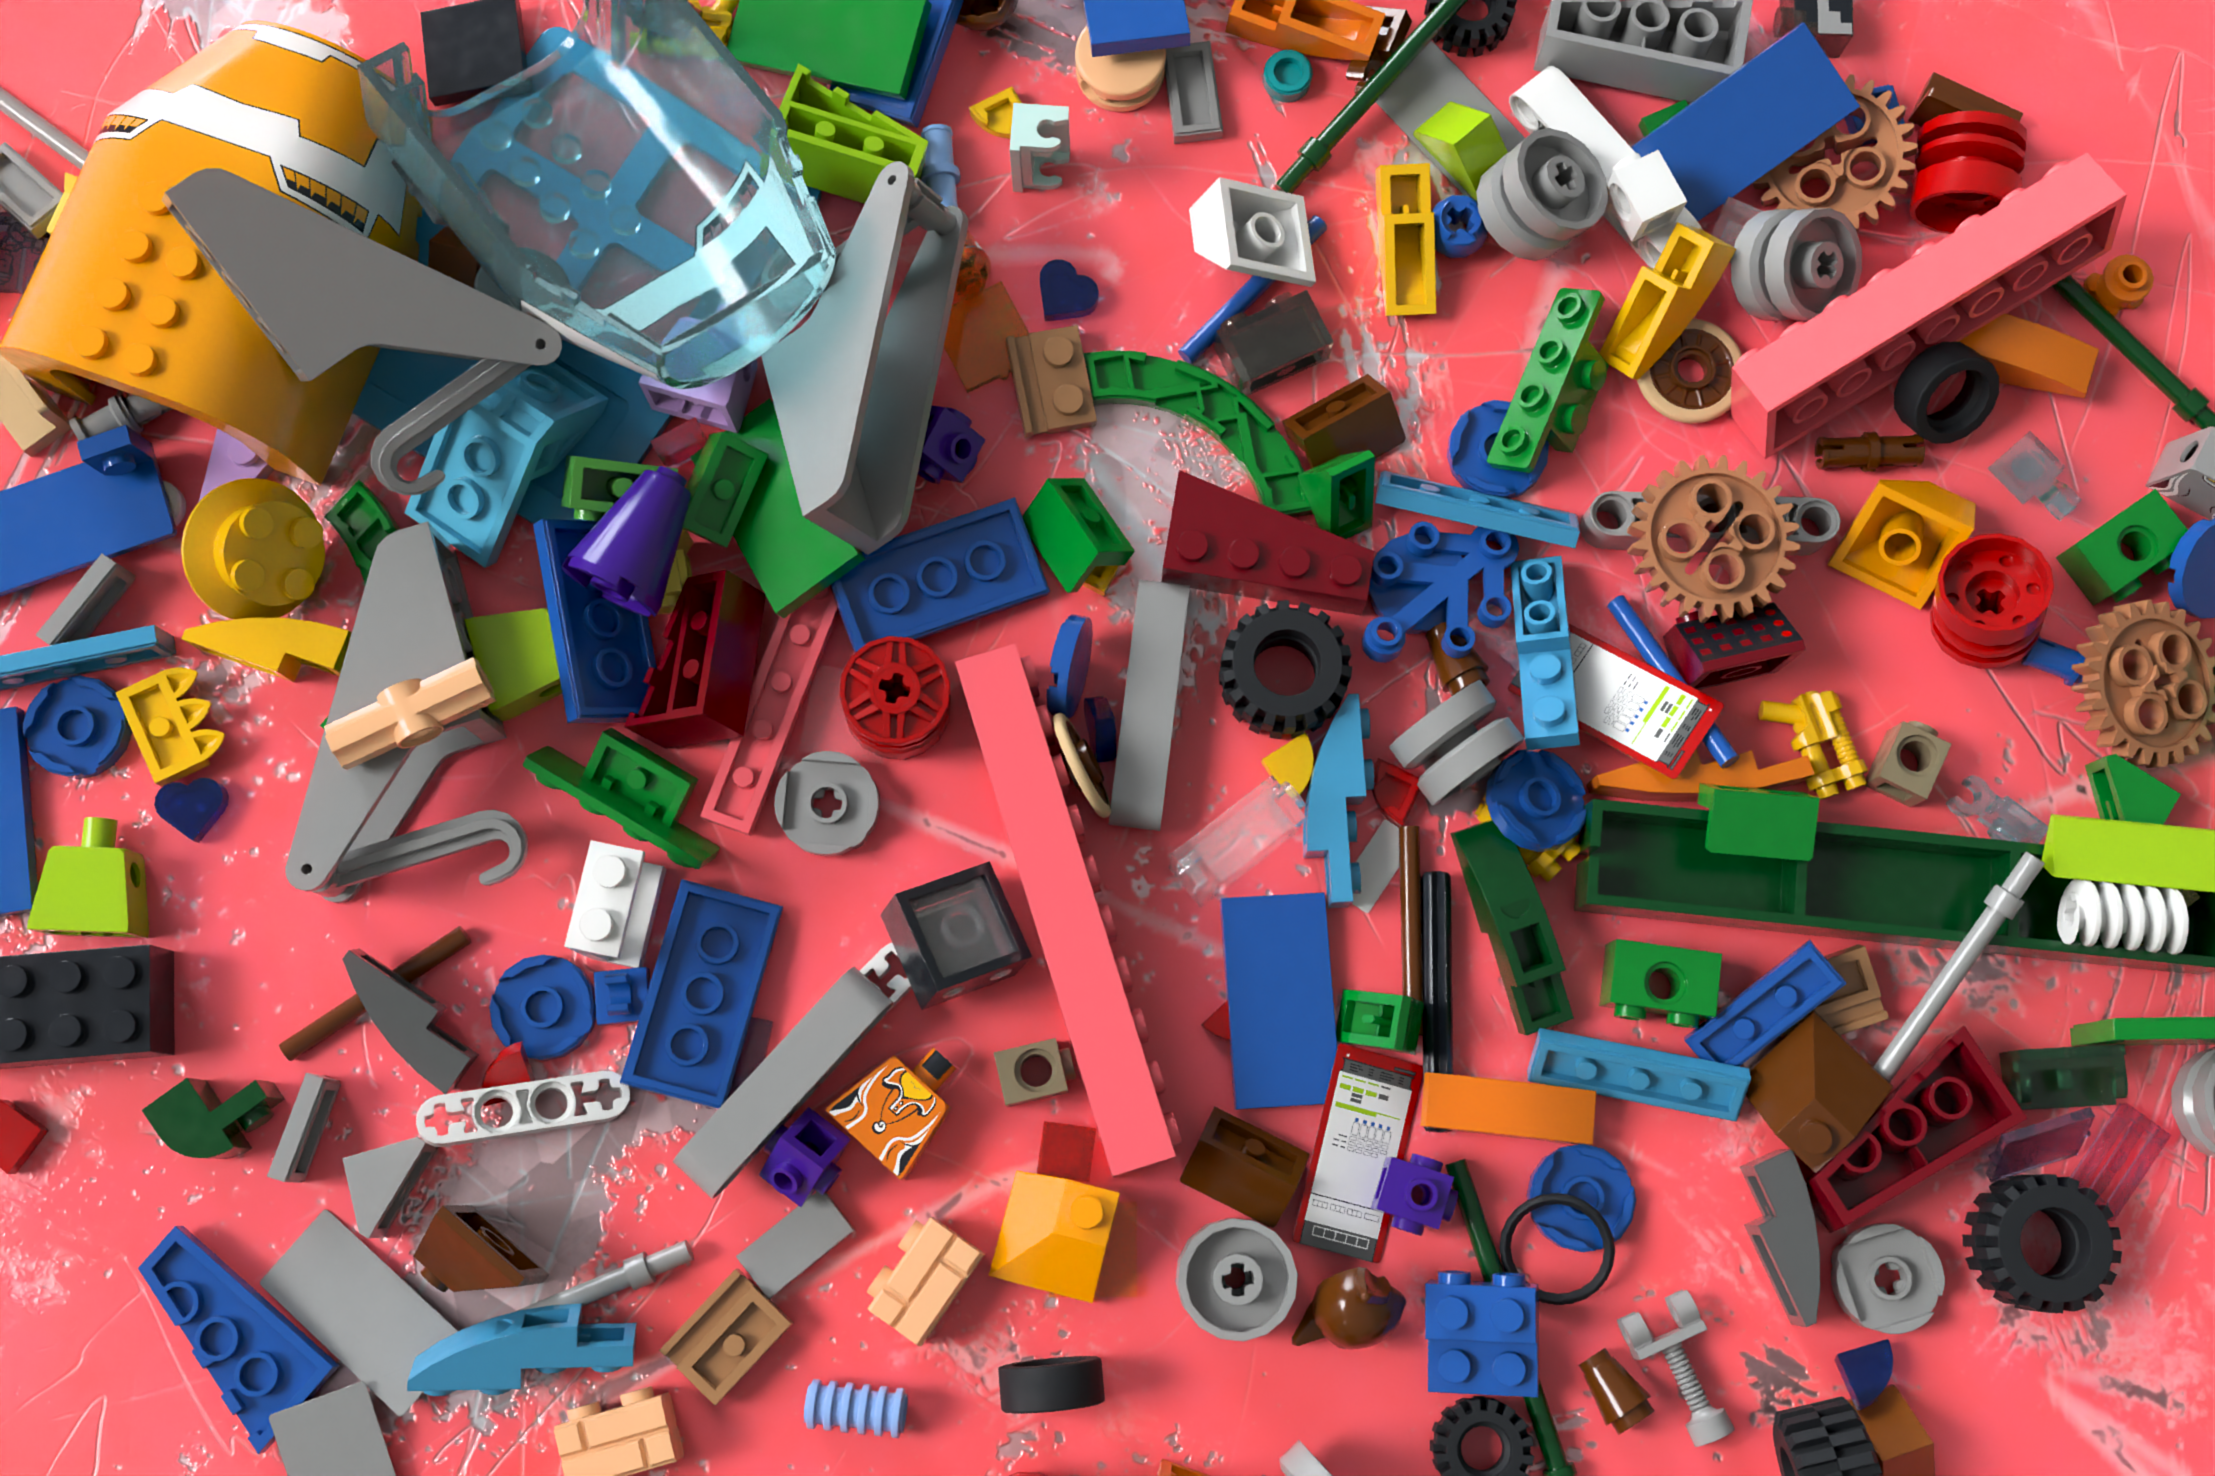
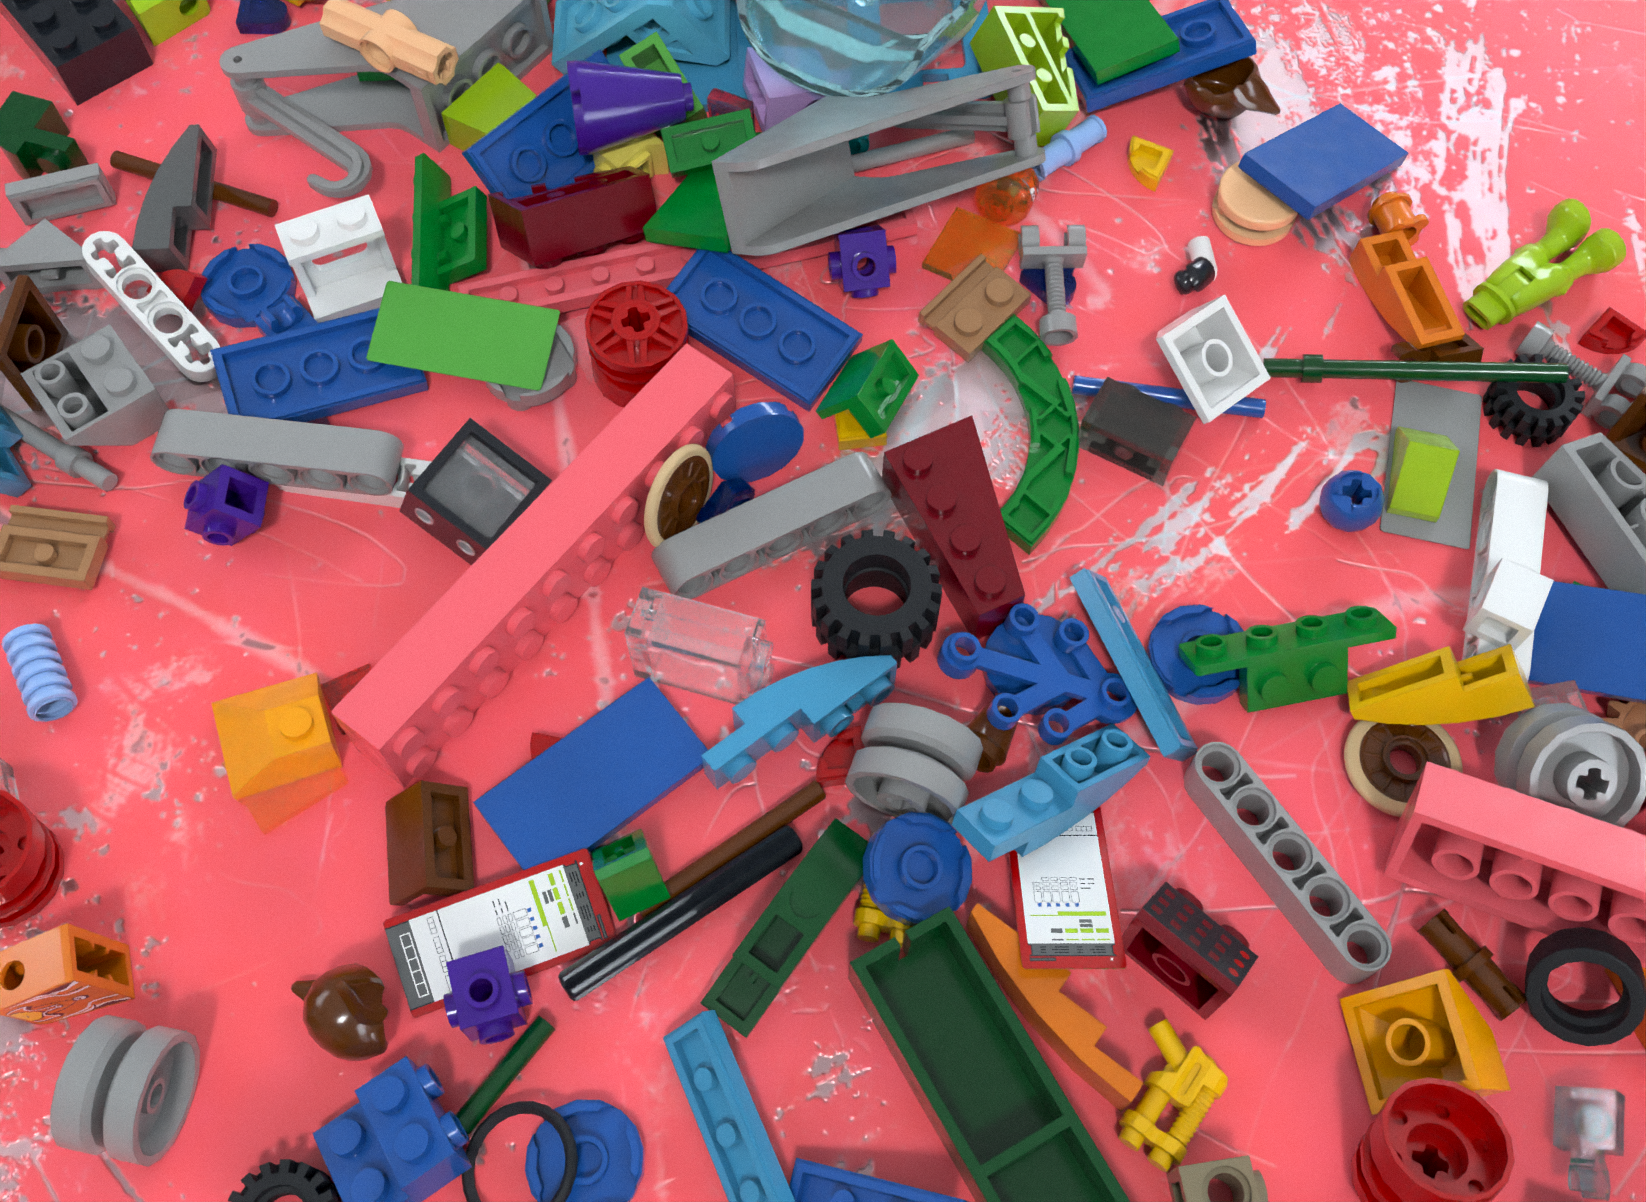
camera: 55 degrees right, 15 degrees down
light grey tile [736,1191,855,1299] -> none
orange torso [826,1047,956,1180] -> none
light nougat brick [867,1217,985,1347] -> none
dark tan brick [994,1038,1076,1107] -> none
black tyre [998,1356,1105,1414] -> none
hinge [1010,103,1070,193] -> none
light grey tile [1165,41,1223,144] -> none
light grey wheel [1175,1218,1298,1342] -> none
yellow tile [1261,732,1314,805] -> none
teal tile [1263,50,1313,103] -> none
reddish brown panel [1282,374,1406,469] -> none
green slope [1297,450,1375,539] -> none
white sticker [1352,820,1399,913] -> none
yellow slope [1375,163,1436,316] -> none
orange slope [1420,1072,1596,1145] -> none
light grey wheel [1476,128,1608,261] -> none
green brick [1599,939,1722,1028] -> none
blue bar [1607,595,1739,769] -> none
nougat gear [1627,455,1801,623] -> none
green panel [1697,783,1820,861] -> none
none -> light grey slope [21,324,169,446]
none -> bright green sticker [366,281,560,391]
none -> light grey bar [1018,225,1087,346]
none -> black arm [1174,236,1218,295]

